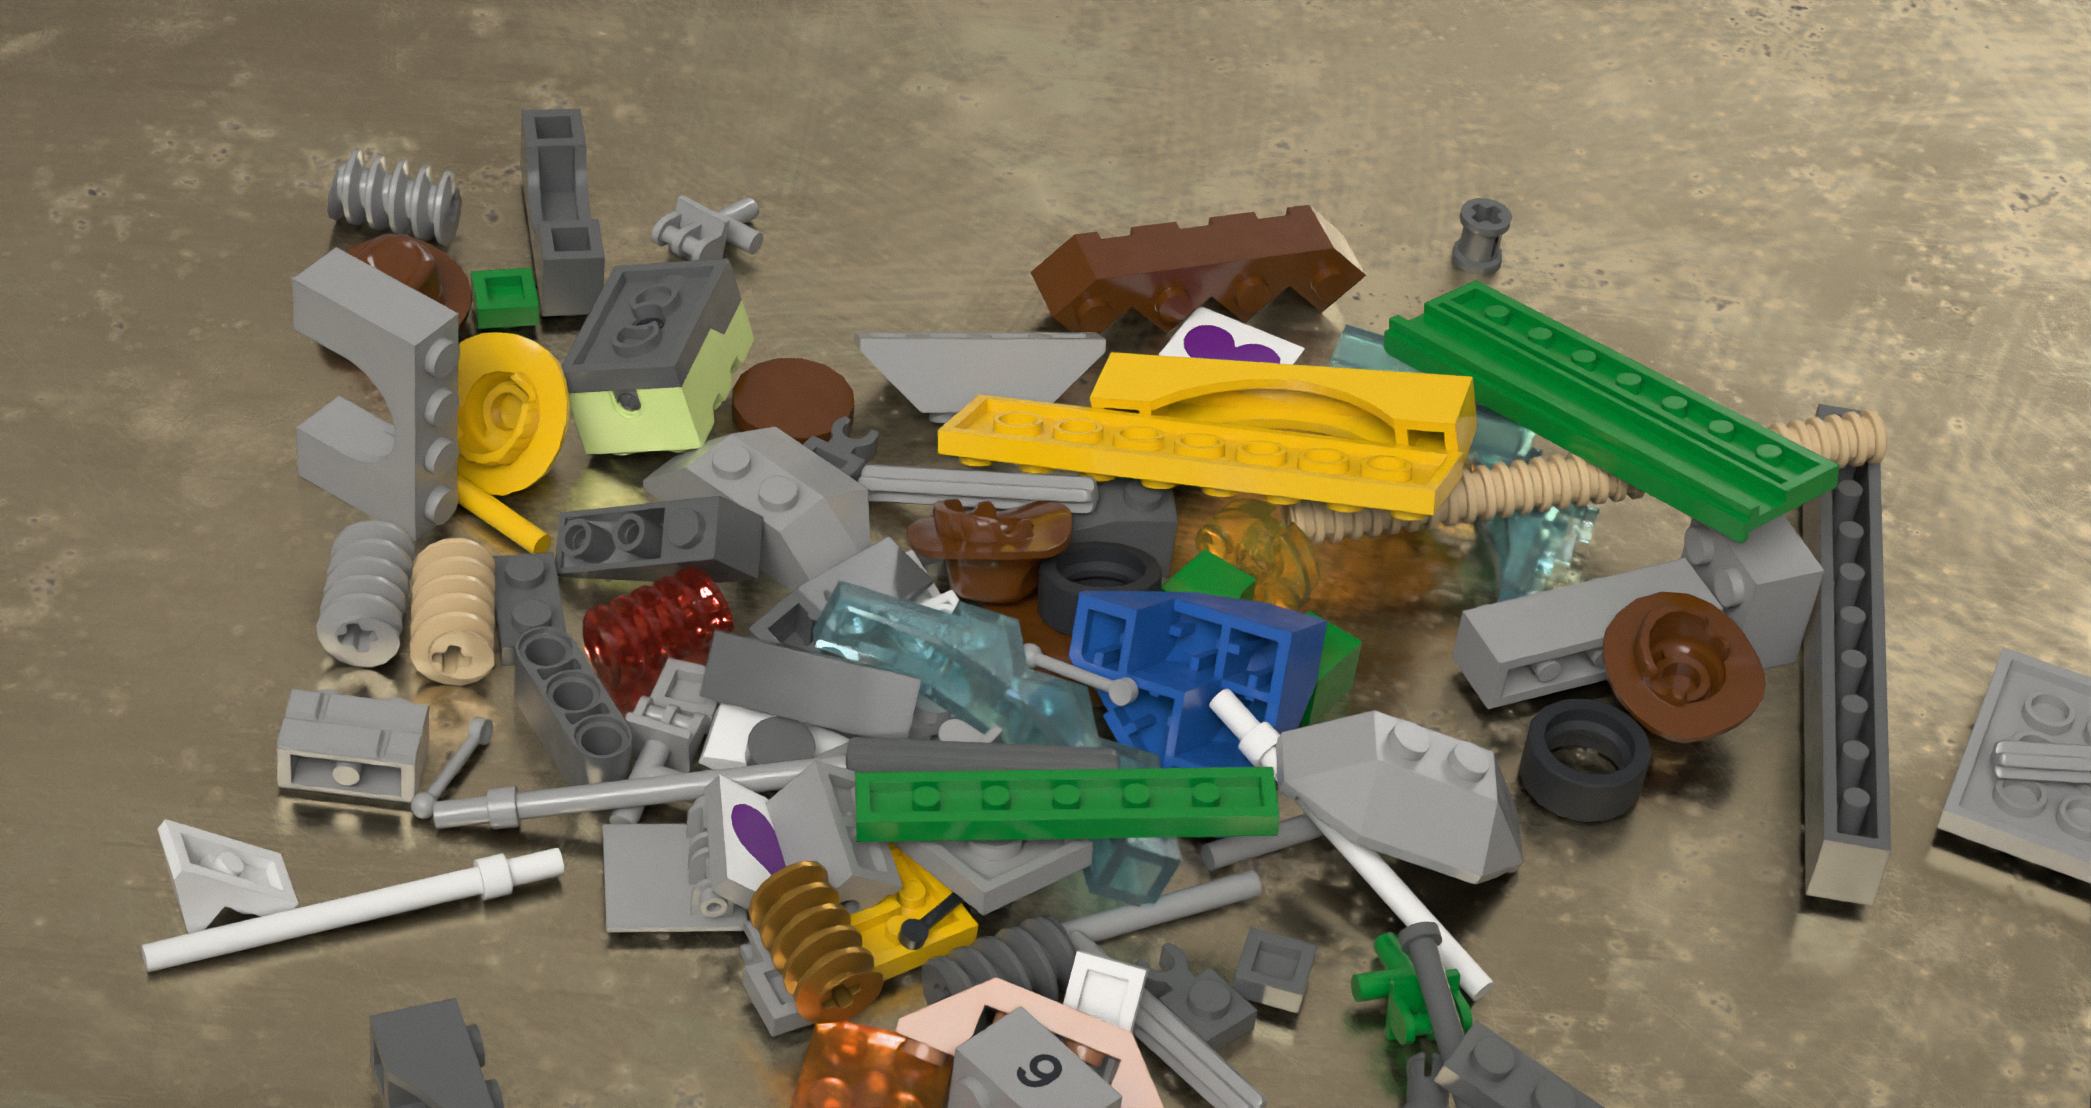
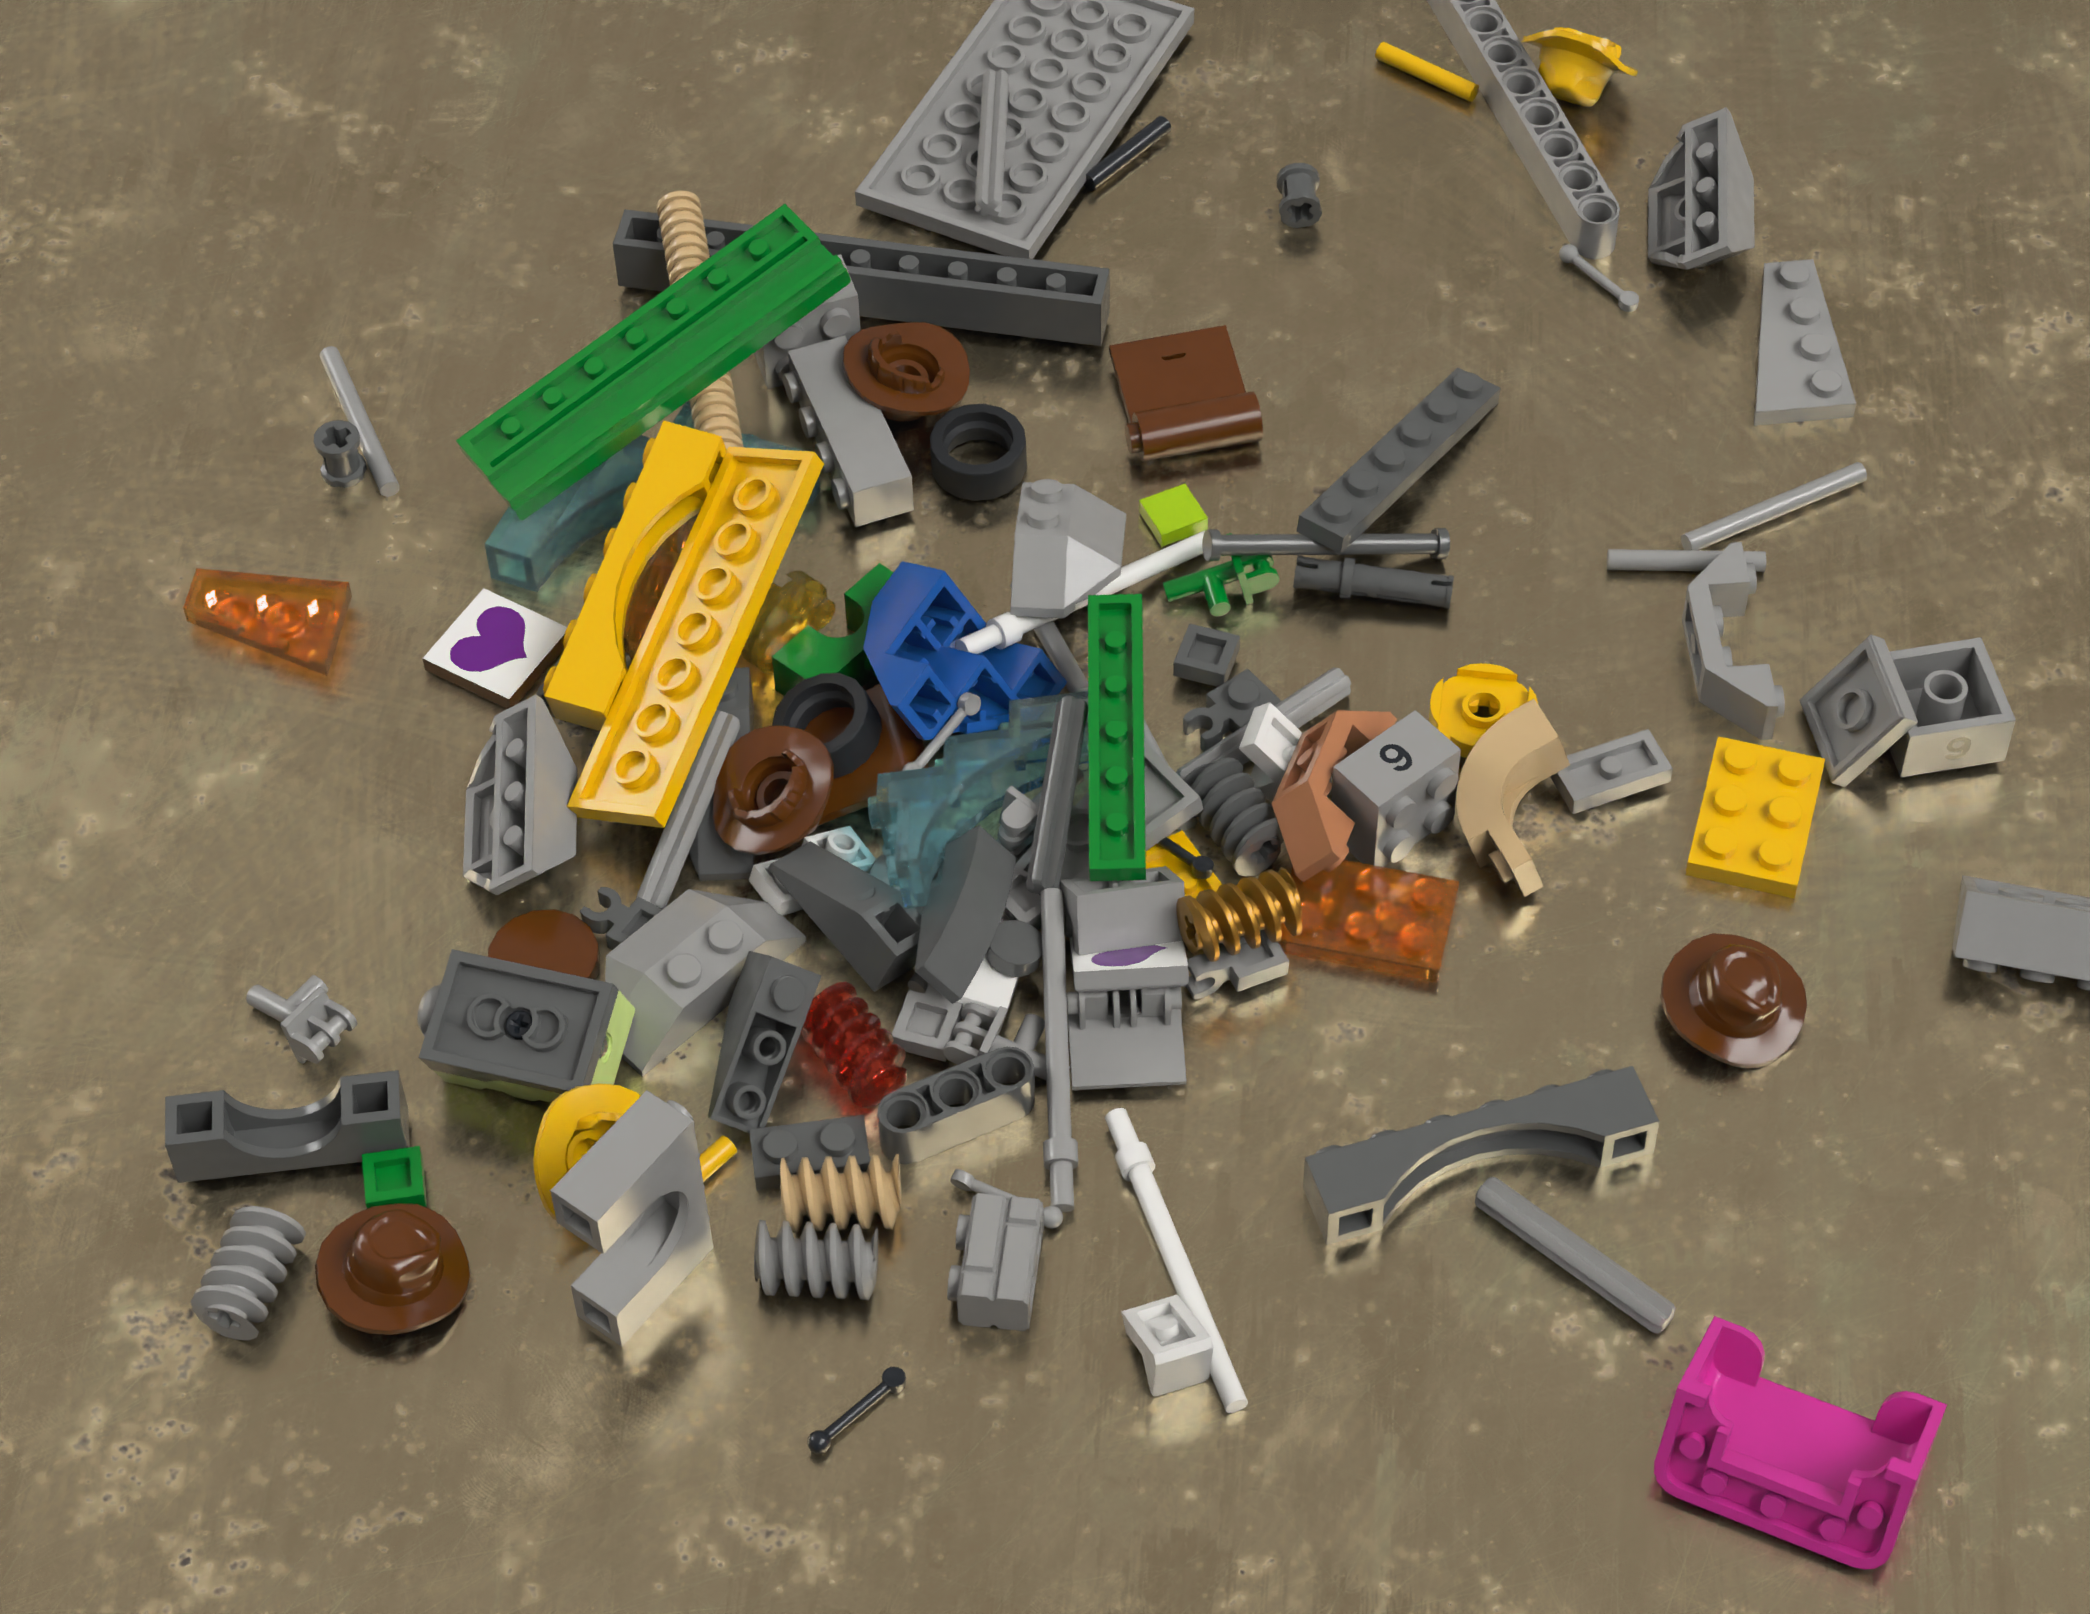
camera: 80 degrees left, 10 degrees up
reddish brown brick [1030,205,1367,335] -> none
none -> clear orange wing [183,568,352,676]
none -> light grey bar [319,346,400,497]
none -> black hinge [807,1367,906,1454]
none -> reddish brown door [1109,325,1263,462]
none -> lime tile [1139,484,1208,547]

